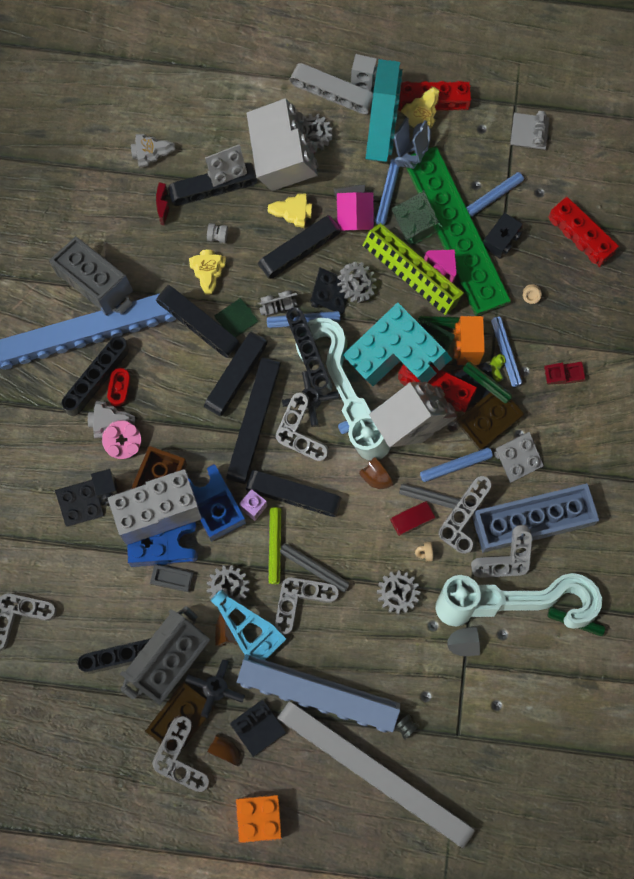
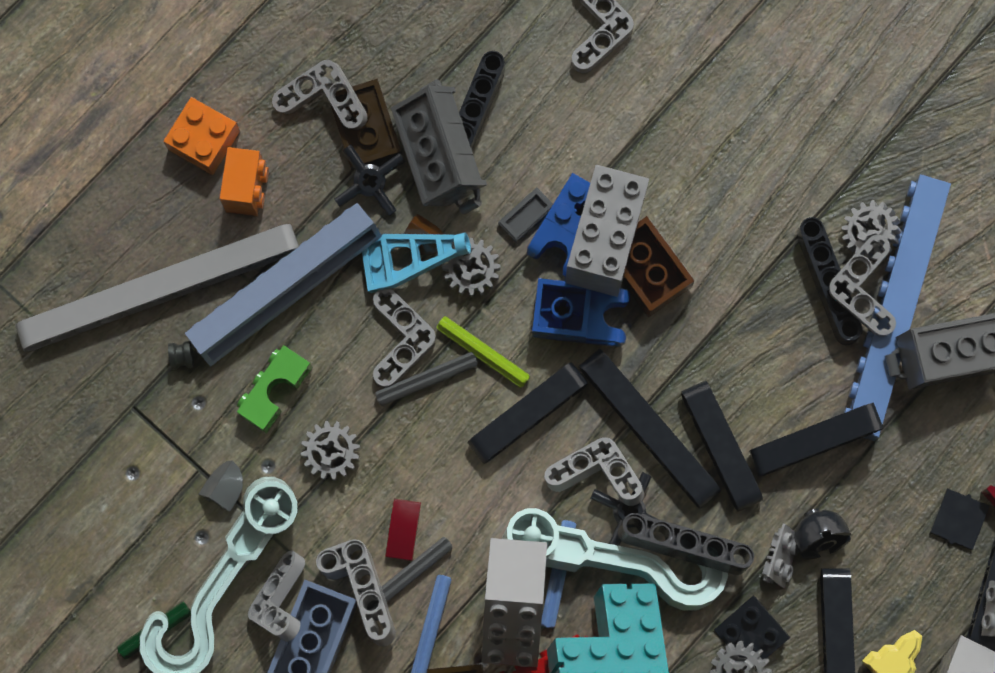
camera: 130 degrees right, 5 degrees up
black hinge [55,480,104,527] -> none
light grey rock [88,401,135,439] -> none
black brick [91,469,119,506] -> none
bright pink plate [102,420,141,459] -> none
red plate [107,368,130,406] -> none
light yellow rock [189,250,226,295] -> none
light grey wheel [207,223,228,244] -> none
reddish brown brick [207,734,240,766] -> none
clear green piece [214,298,258,338] -> none
black hinge [229,699,286,757] -> none
lavender brick [239,489,267,521] -> none
medium blue axle [267,311,340,328] -> none
reddish brown brick [359,457,393,489] -> none
tan tile [415,542,433,562] -> none
none -> orange brick [219,147,269,216]
none -> bright green arch [237,345,313,433]
none -> black cylinder [794,508,851,560]
none -> light grey beam [829,235,896,337]
none -> light grey gear [842,200,902,259]
none -> black piece [930,488,990,550]

